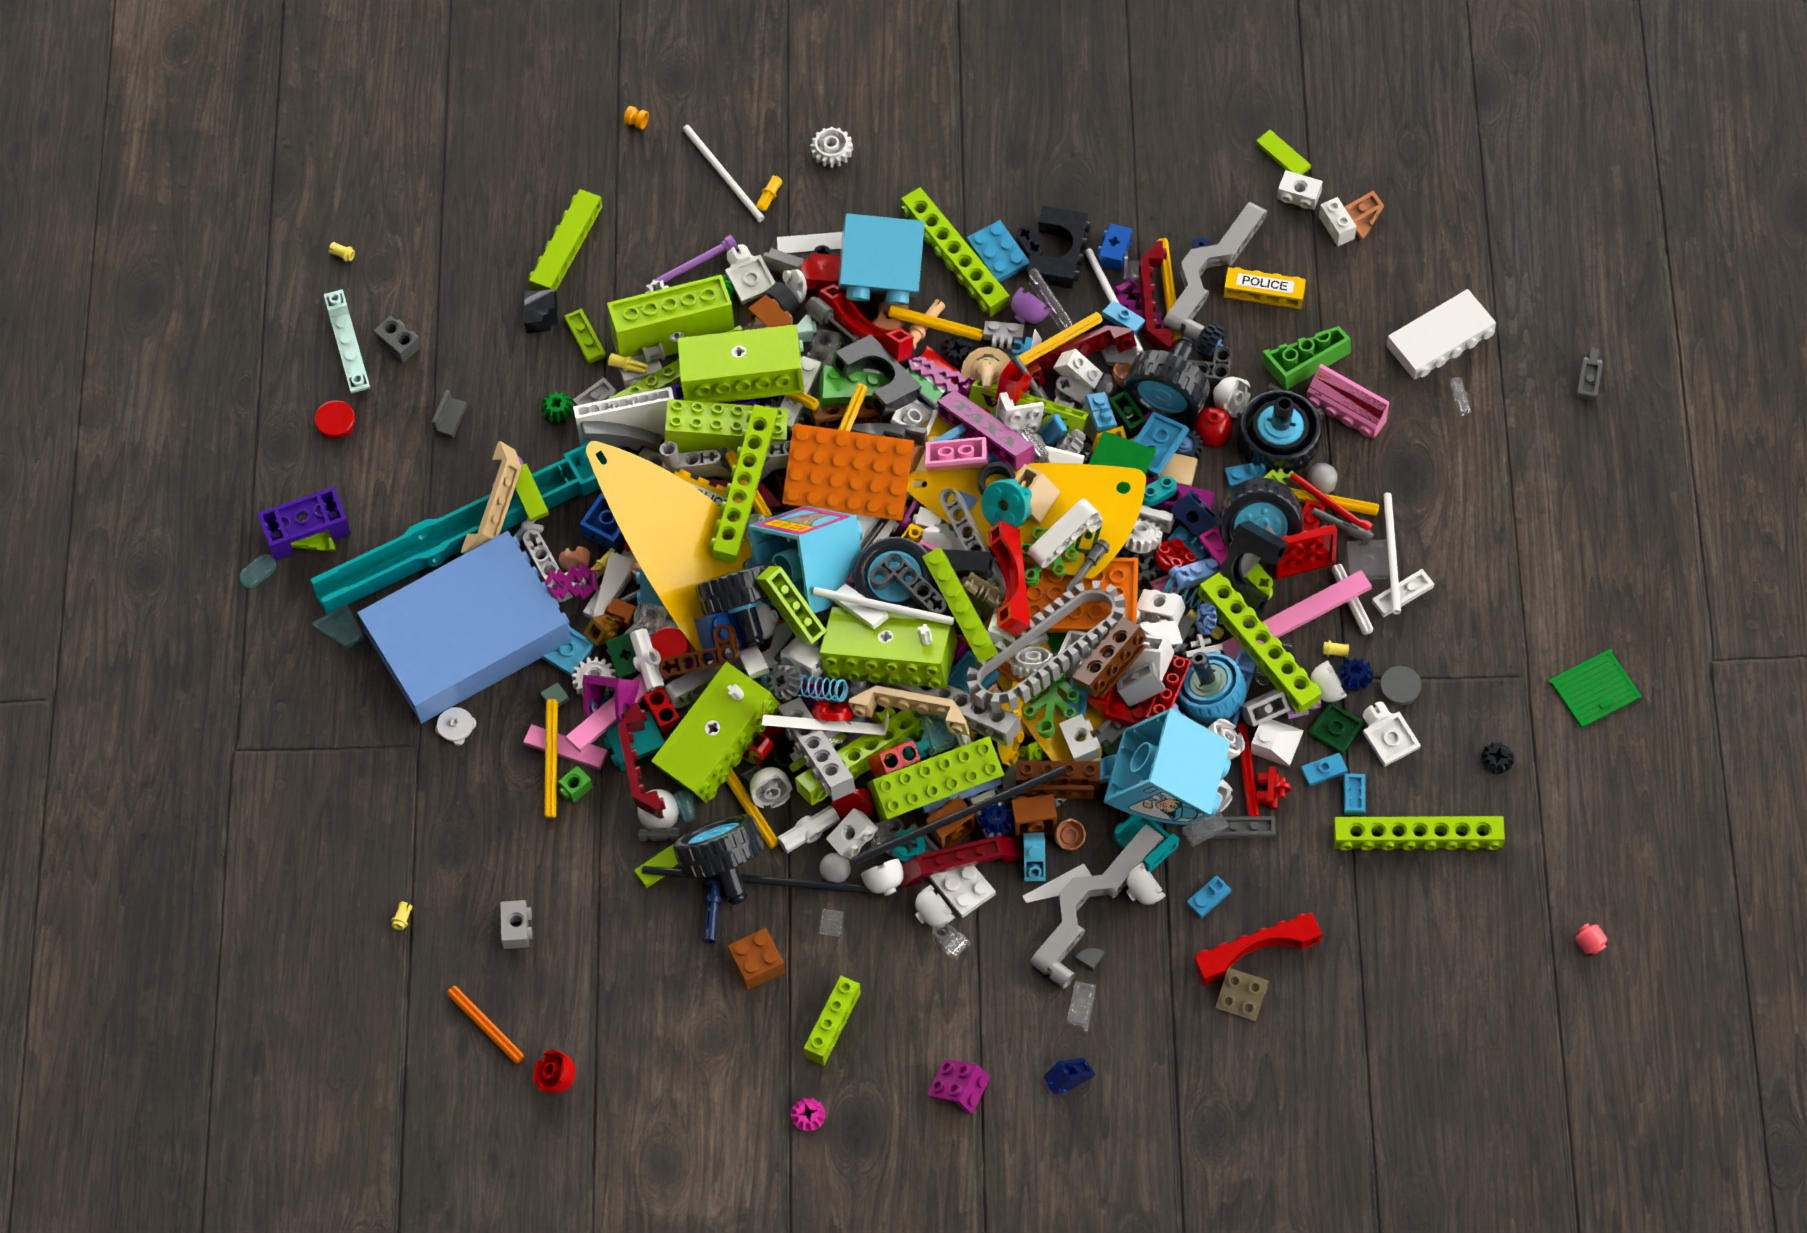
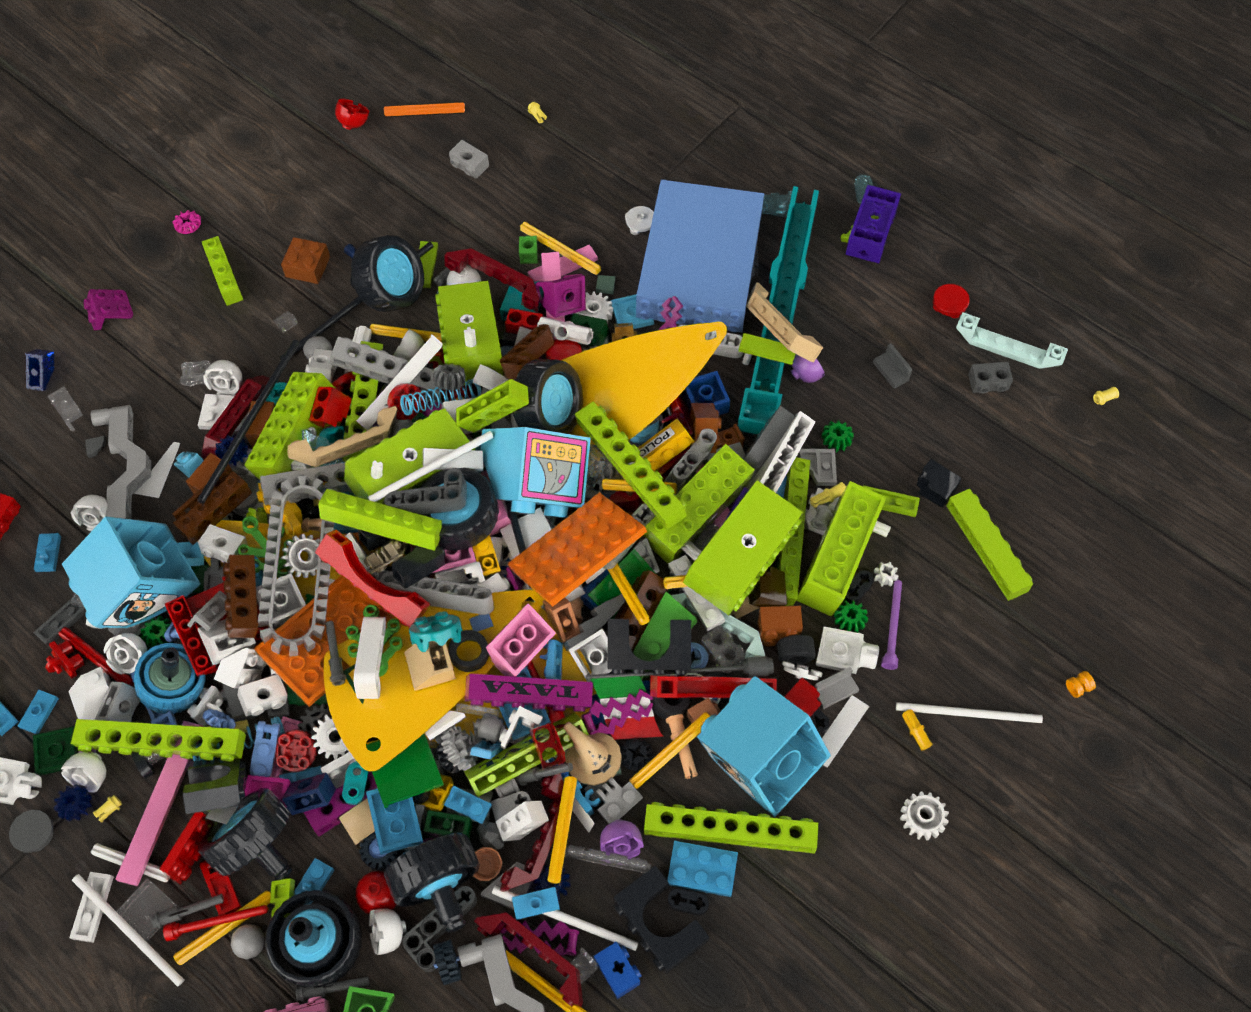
camera: 130 degrees right, 0 degrees up
white cylinder [861,858,904,896] -> none
nougat hair [1054,818,1086,851] -> none

